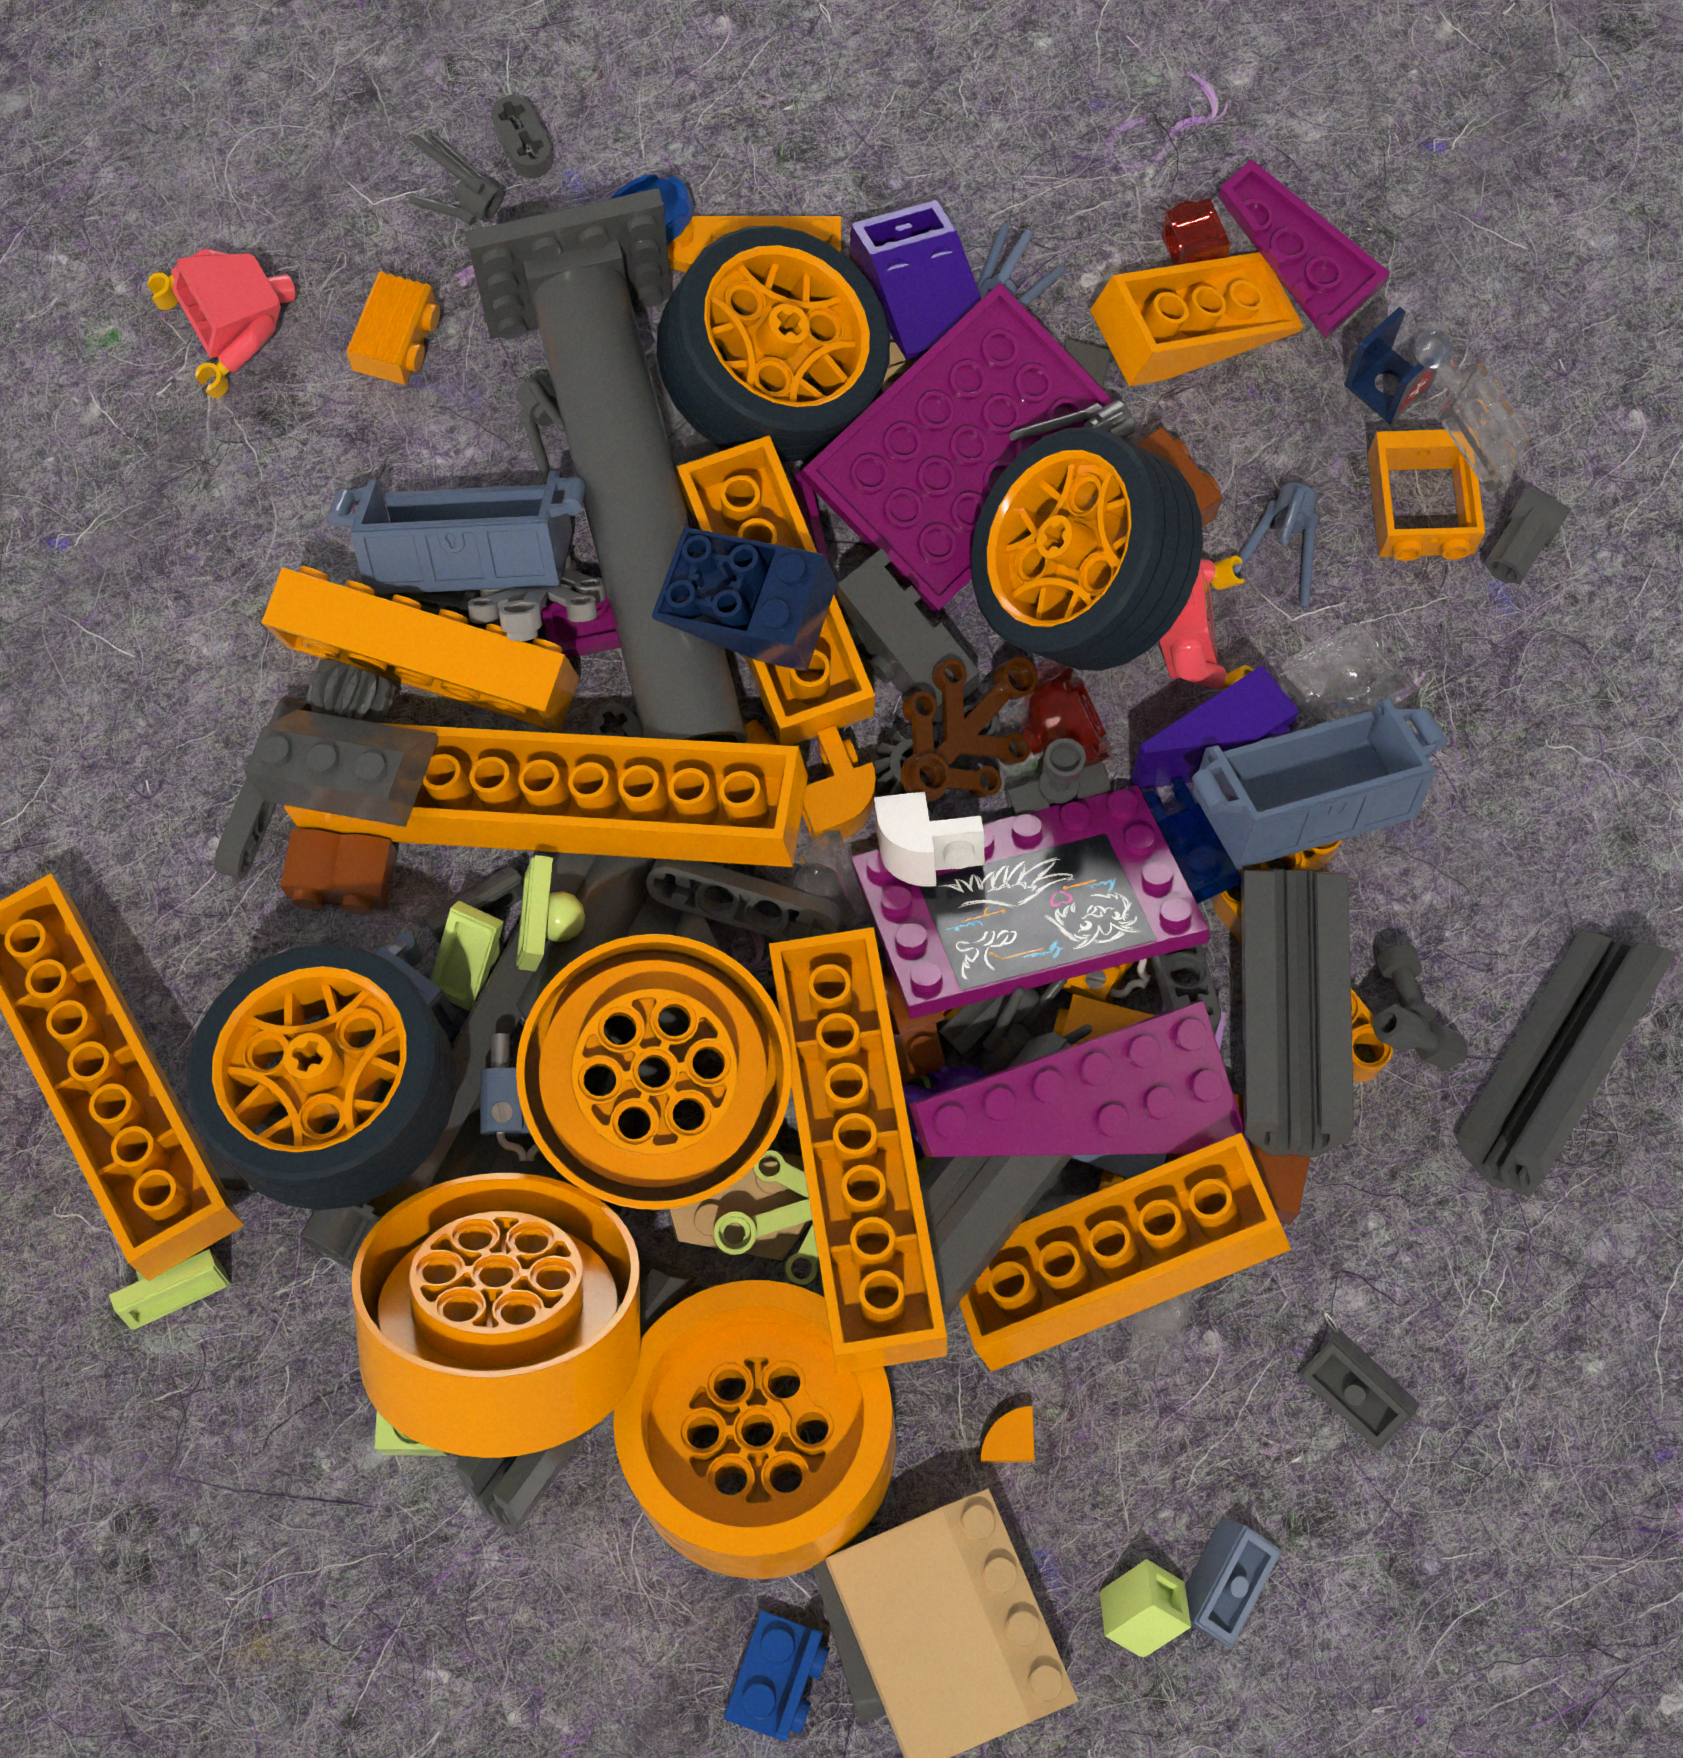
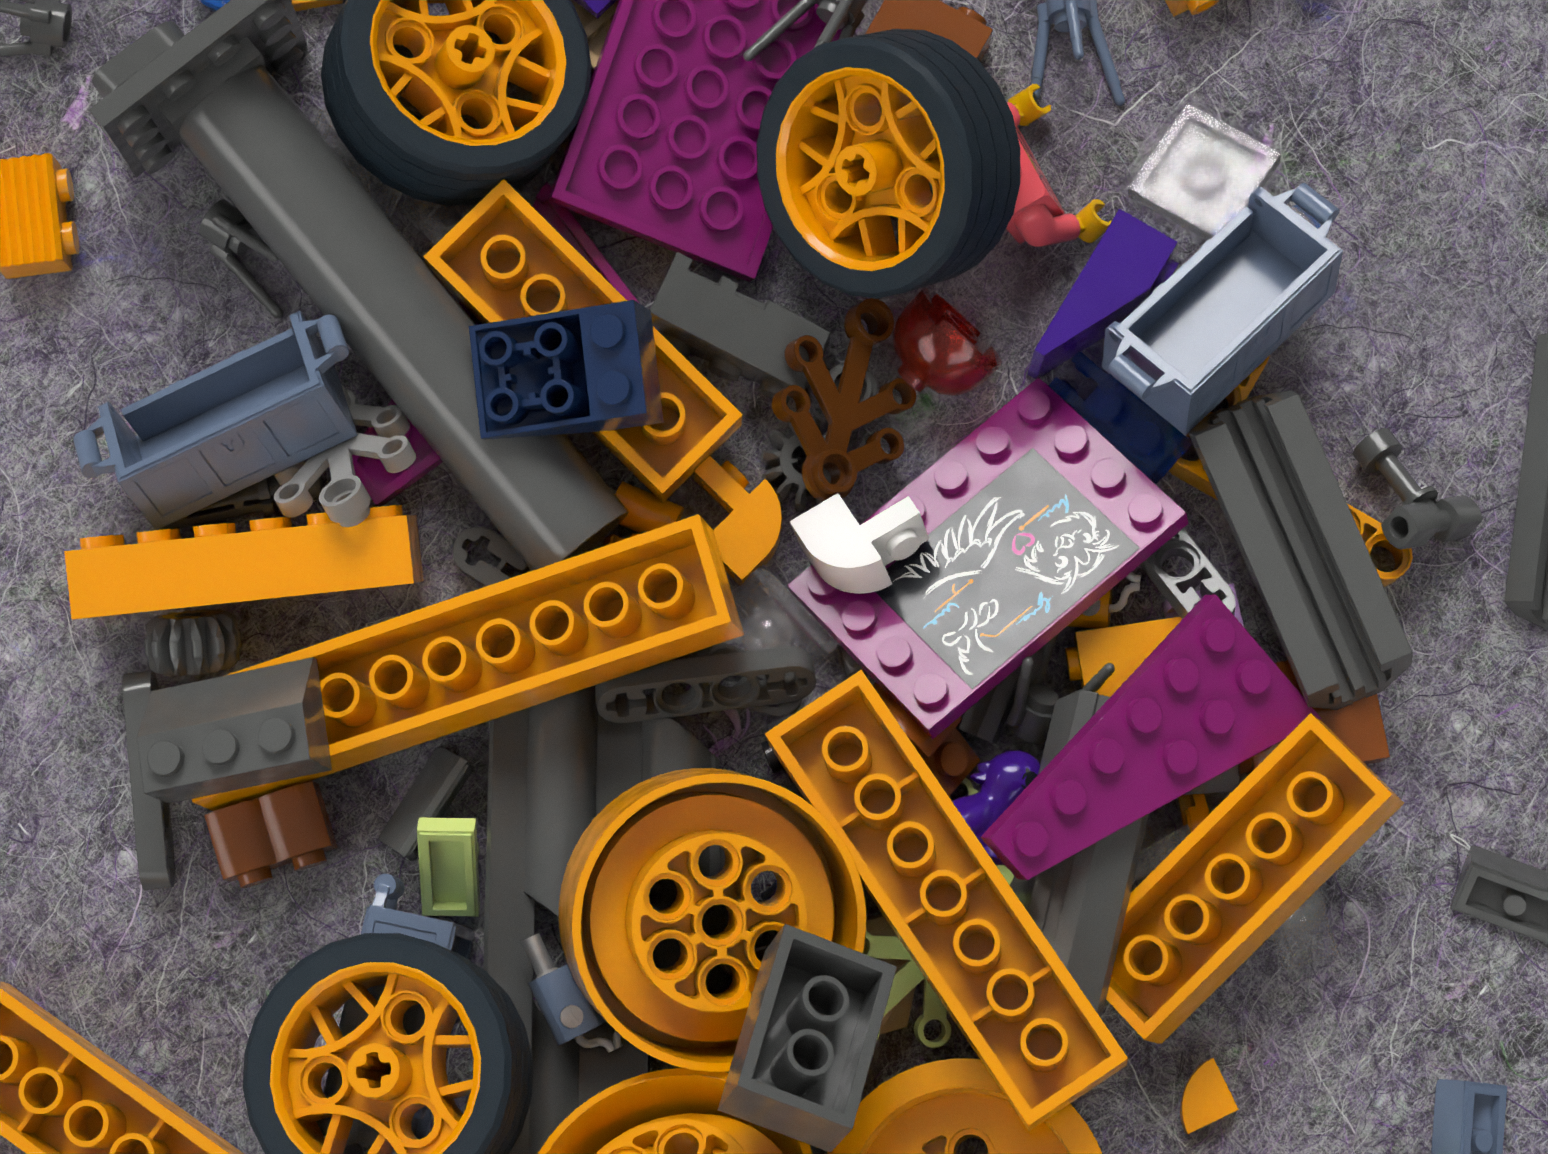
camera: 25 degrees left, 10 degrees up
yellowish green tile [516,855,585,972] -> none
dark grey bar [1005,738,1111,816] -> none
none -> dark grey brick [718,924,897,1152]

